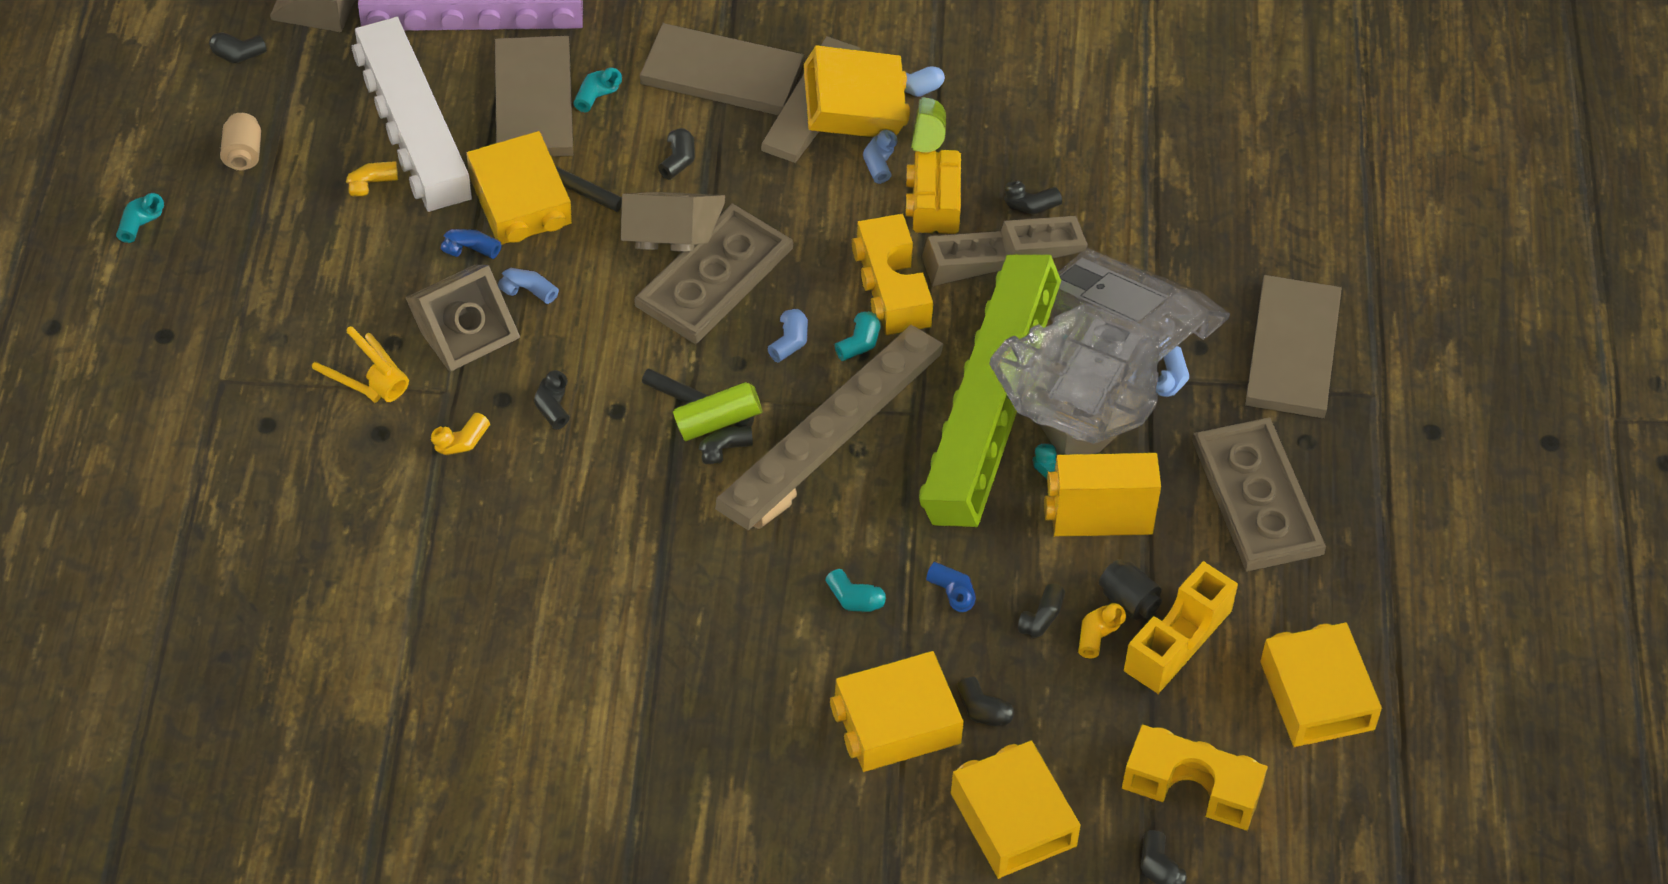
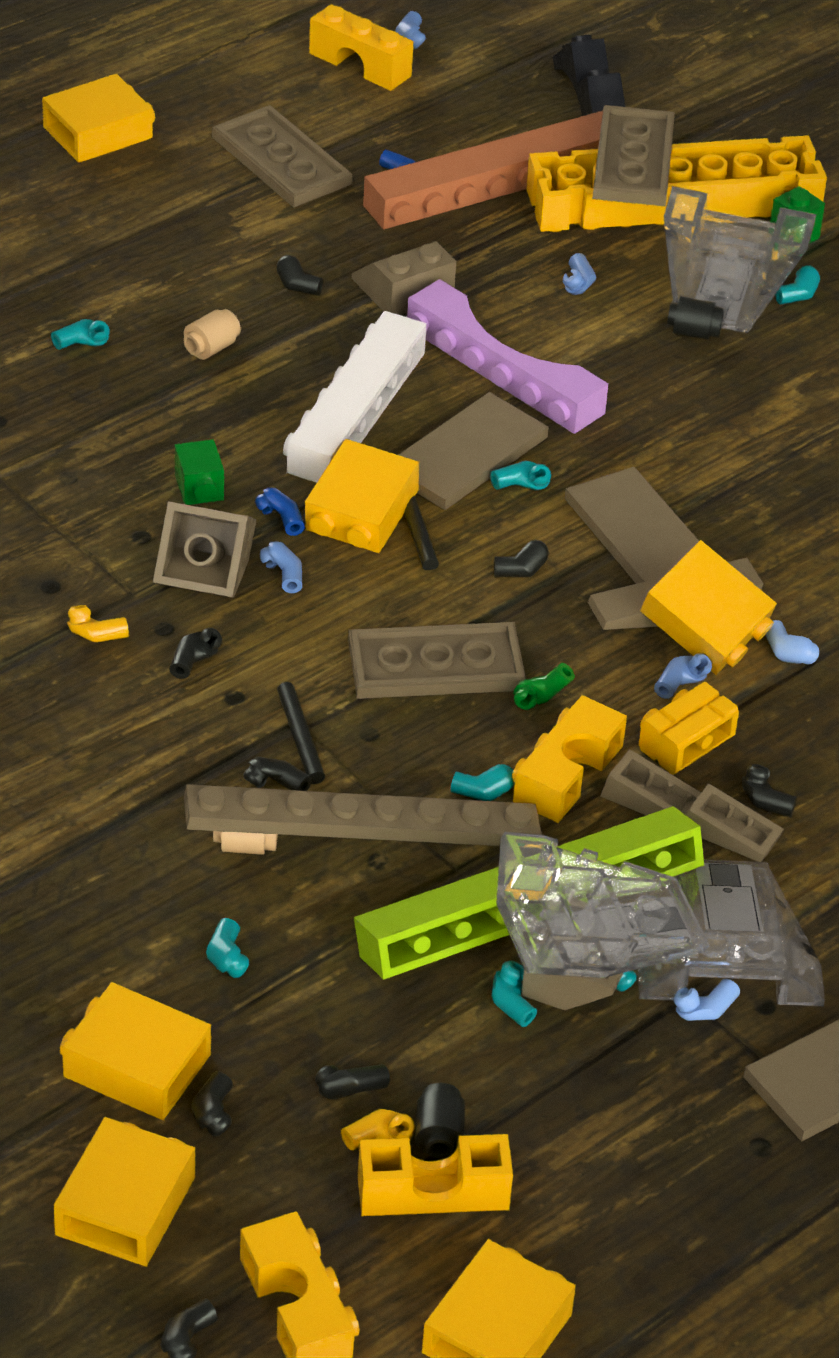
camera: 45 degrees right, 10 degrees down
yellow plant [312,326,409,403] -> none
yellow arm [346,161,398,197] -> none
dark tan slope [621,192,725,251] -> none
lime brick [673,382,762,442] -> none
medium blue arm [768,309,808,363] -> none
lime brick [911,97,946,152] -> none
blue arm [926,561,976,612] -> none
yellow brick [1044,453,1161,536] -> none
dark tan tile [1192,417,1326,572] -> none
none -> green brick [175,439,224,505]
none -> green arm [513,663,575,710]

